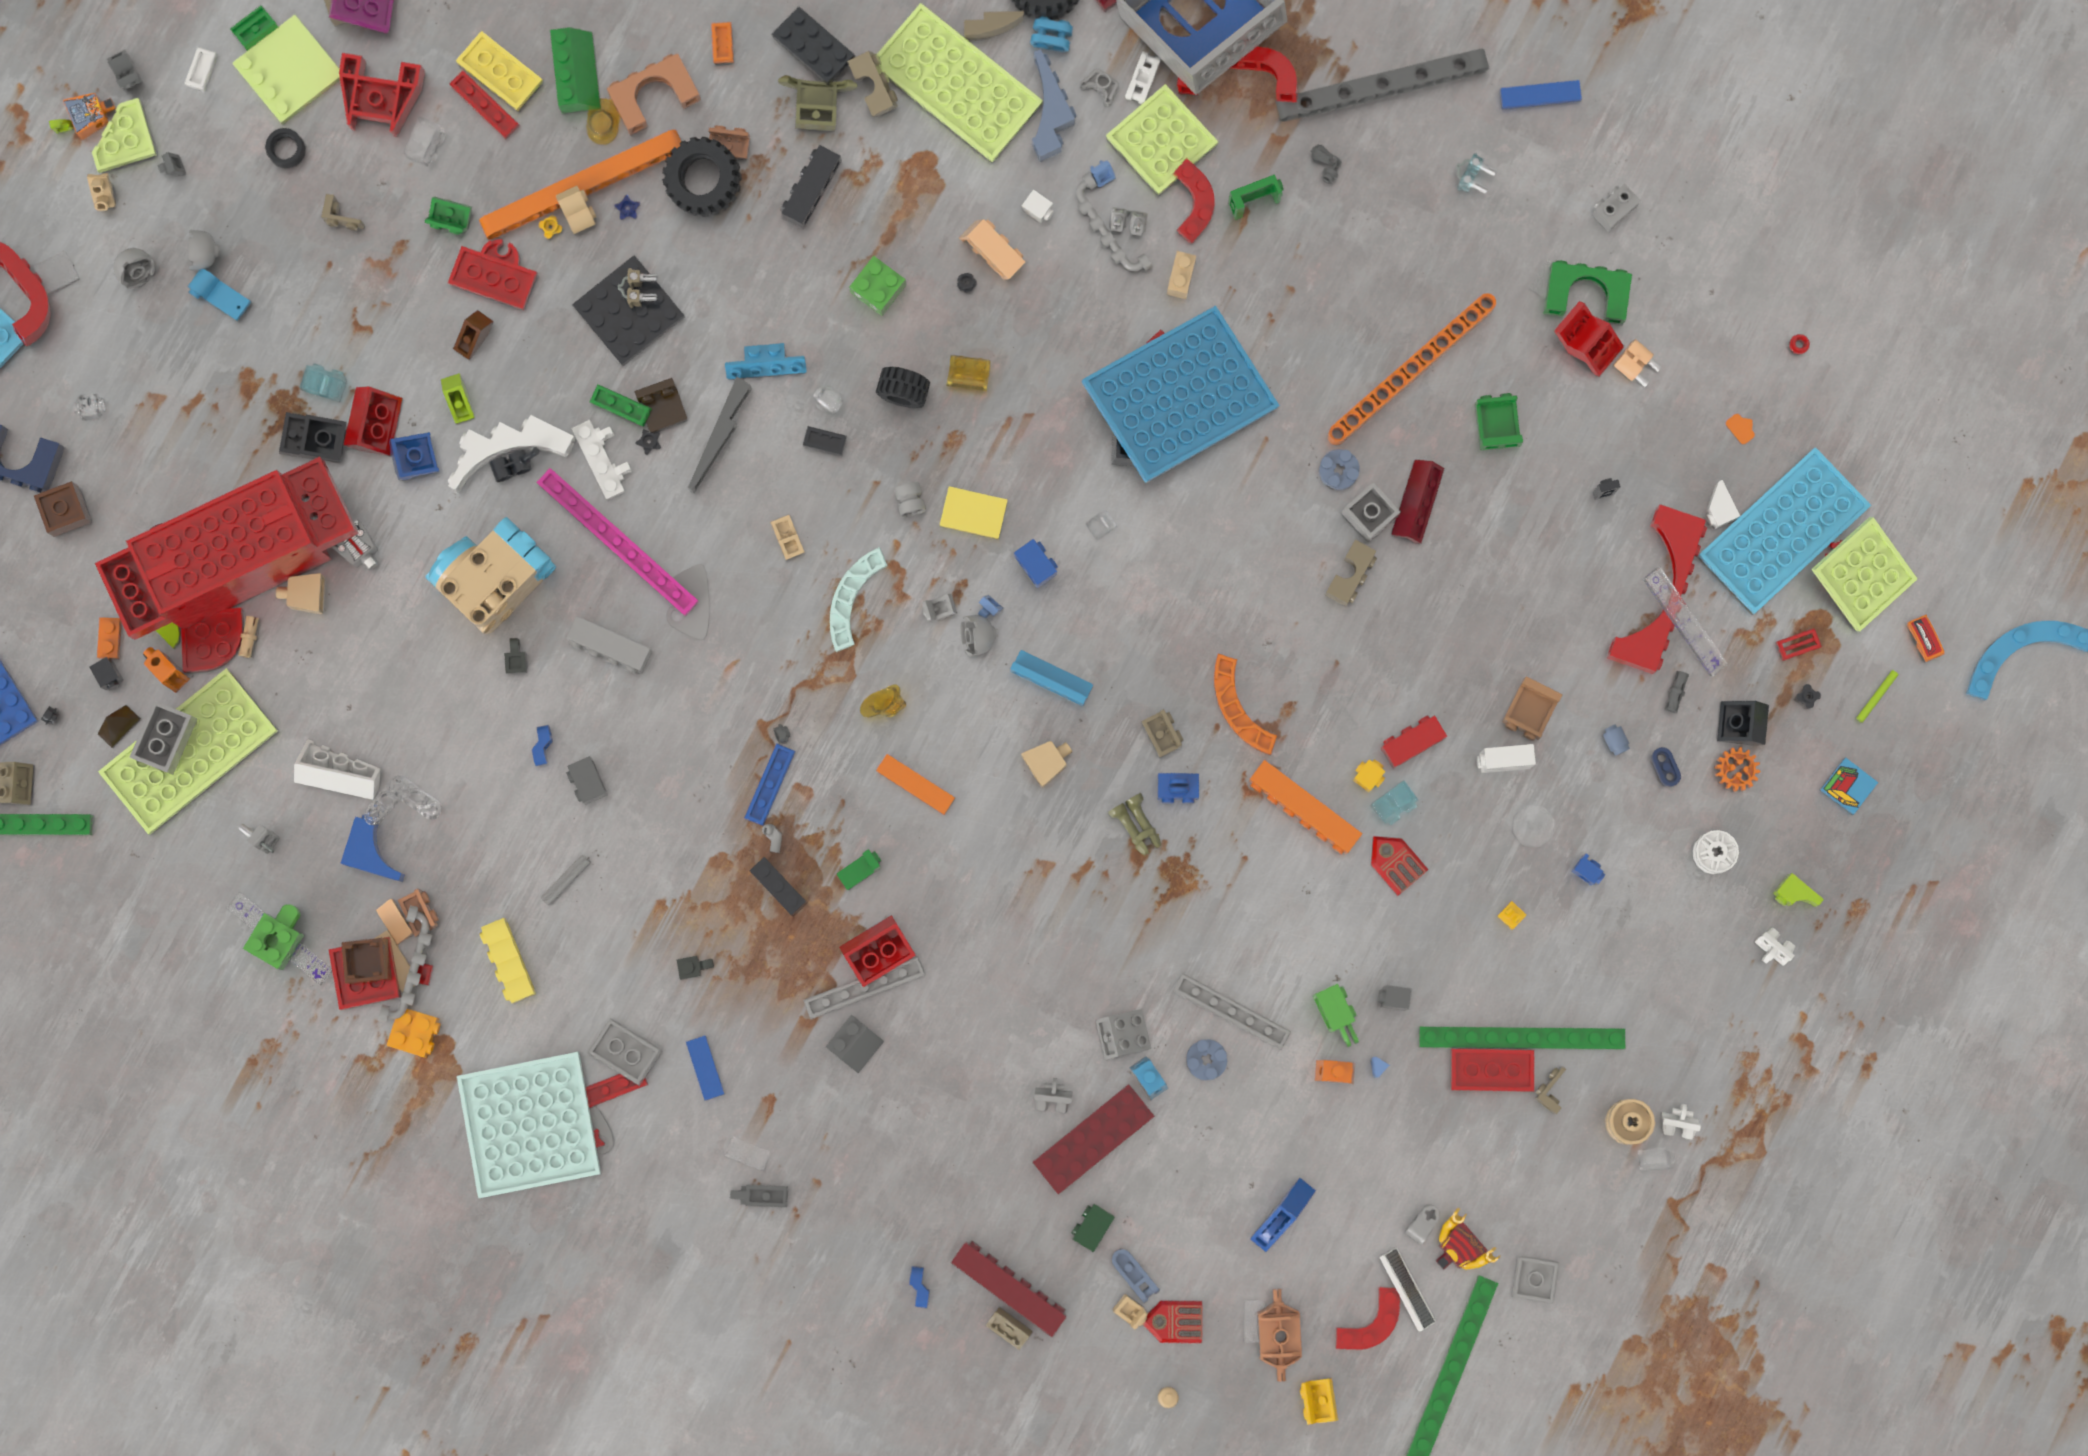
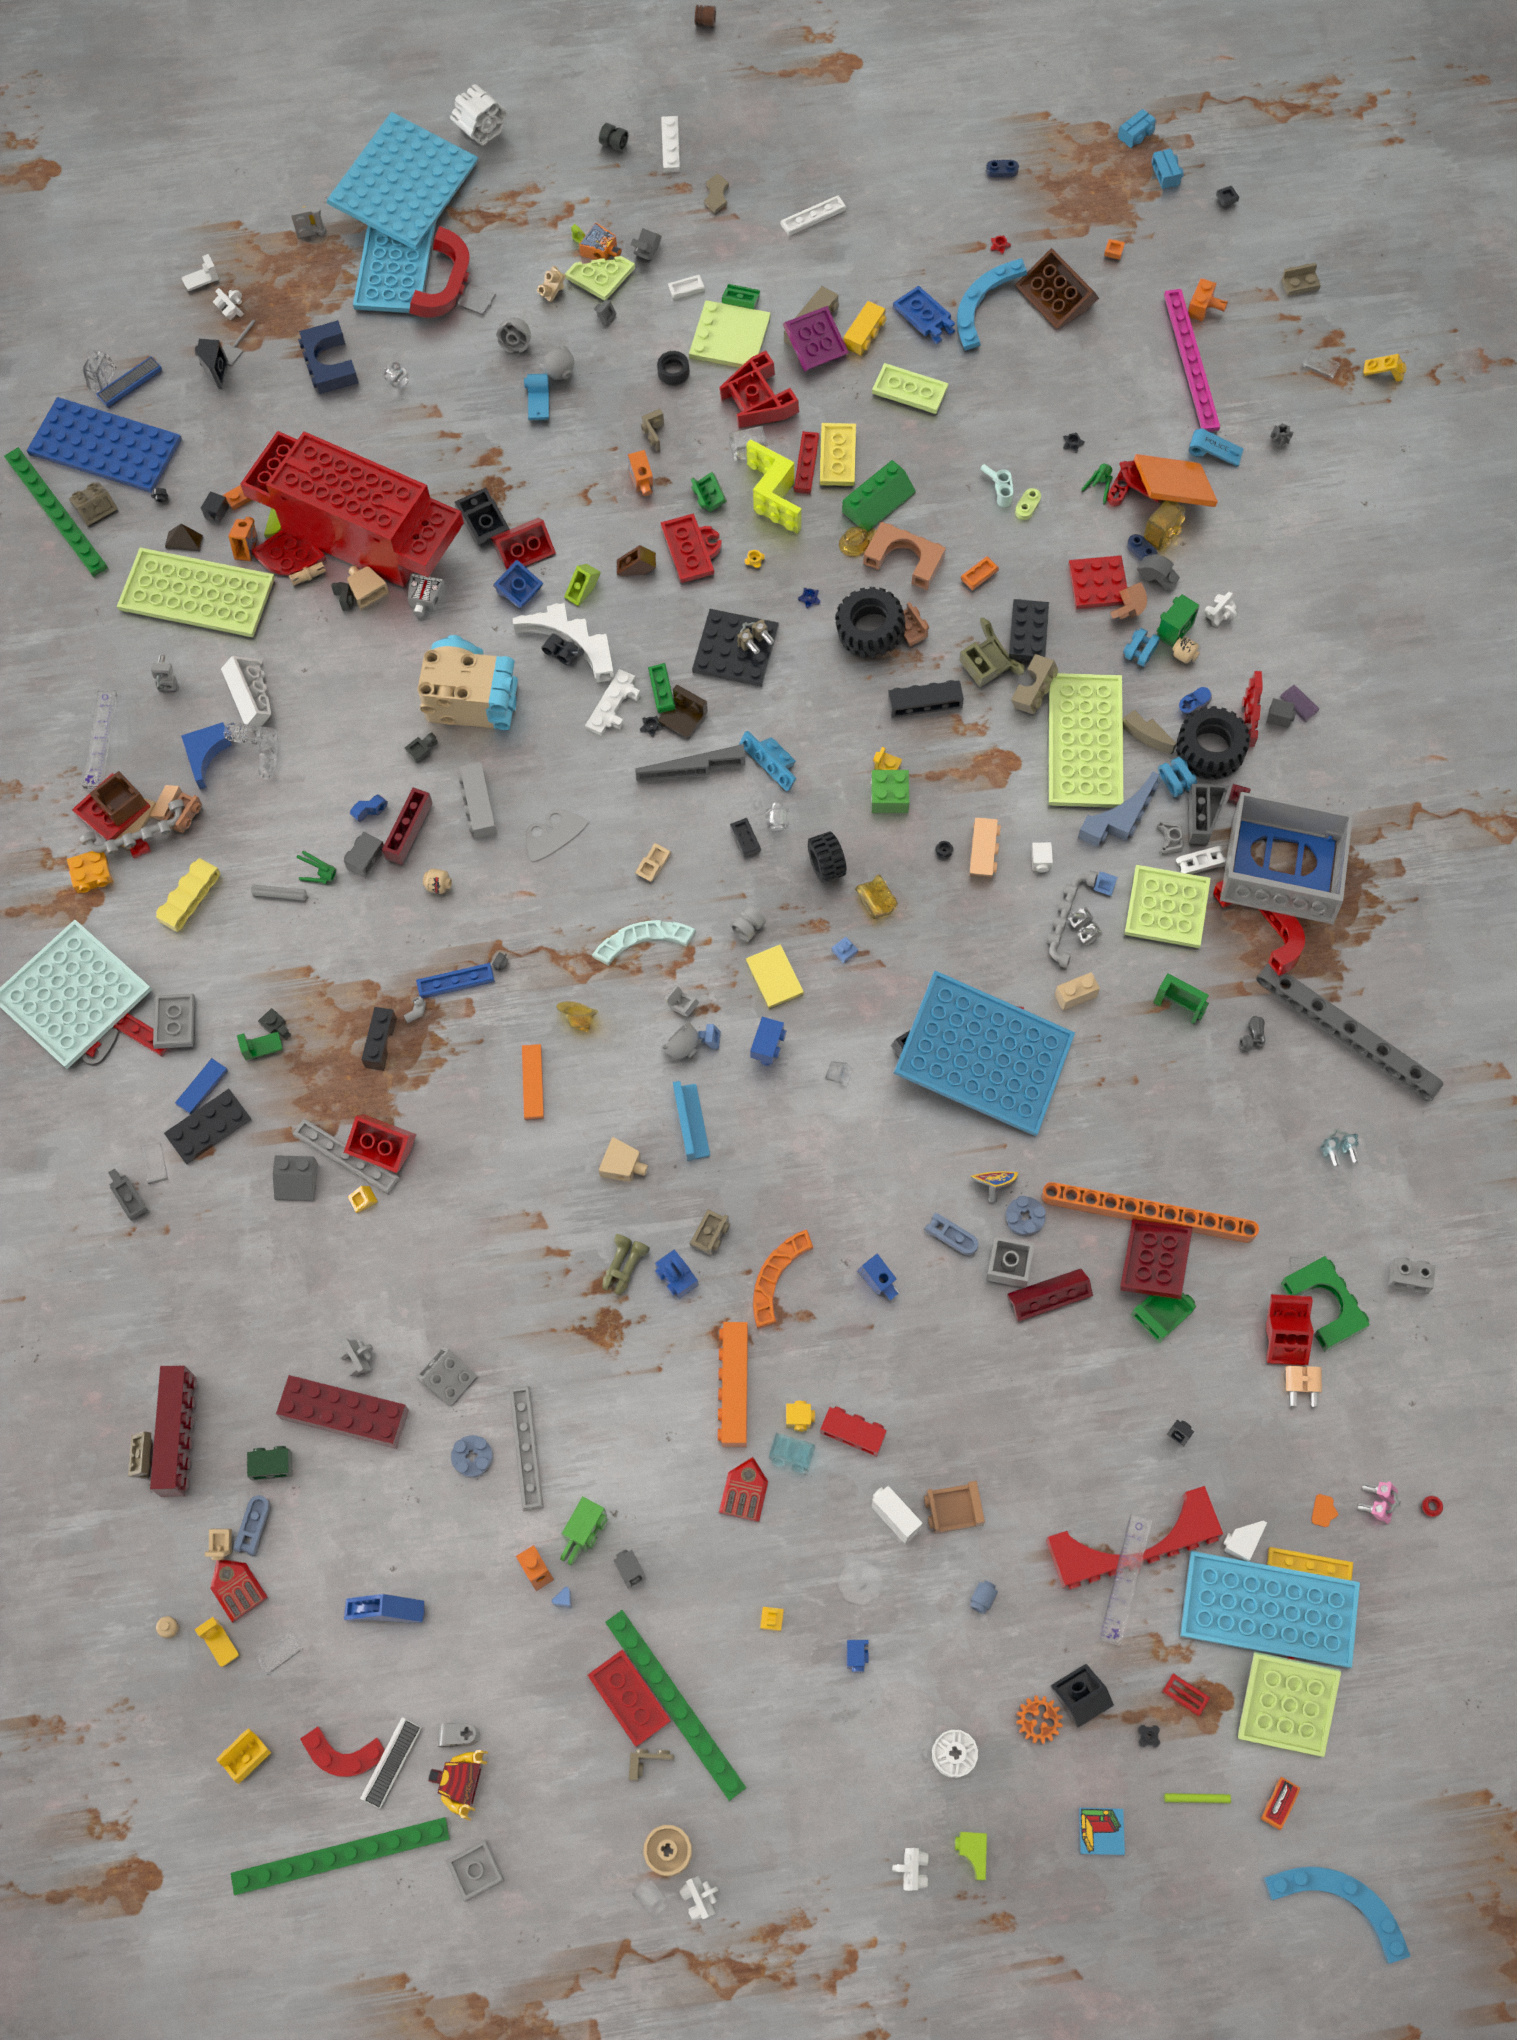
camera: 55 degrees right, 15 degrees down
reddish brown container [34,481,92,537] -> none
light grey brick [130,701,197,775] -> none
bright green brick [243,904,304,970] -> none
clear light blue brick [299,363,348,402] -> none
orange beam [479,129,682,239] -> none
dark pink plate [536,468,699,616] -> none
tan brick [555,186,596,234] -> none
green bracket [837,849,881,890] -> none
blue piece [909,1266,930,1308] -> none
dark azure torso [1129,1056,1168,1100] -> none
red plate [1172,158,1215,244] -> none
nougat plate [1257,1289,1302,1382] -> none
dark tan arch [1325,539,1377,606] -> none
blue tile [1500,80,1582,109] -> none
dark blue plate [1651,747,1681,787] -> none
dark grey pin [1665,671,1689,713] -> none
none -> black plate [164,1088,252,1165]
none -> yellow bracket [195,1617,239,1667]
none -> green bracket [237,1032,283,1061]
none -> green plant [296,851,337,884]
none -> pearl dark grey bracket [331,582,354,611]
none -> yellow slope [348,1186,378,1213]
none -> dark red brick [382,787,433,865]
none -> tan head [423,868,452,894]
none -> orange torso [628,450,653,496]
none -> neon yellow bracket [746,439,802,534]
none -> medium blue tile [831,937,858,964]
none -> blue torso [857,1253,899,1300]
none -> yellow bracket [873,747,902,770]
none -> sand blue plate [924,1213,978,1255]
none -> shield [970,1171,1018,1202]
none -> dark red plate [1120,1219,1193,1299]
none -> dark grey wedge [1189,784,1230,845]
none -> yellow tile [1266,1547,1353,1581]
none -> piece [1358,1481,1401,1524]

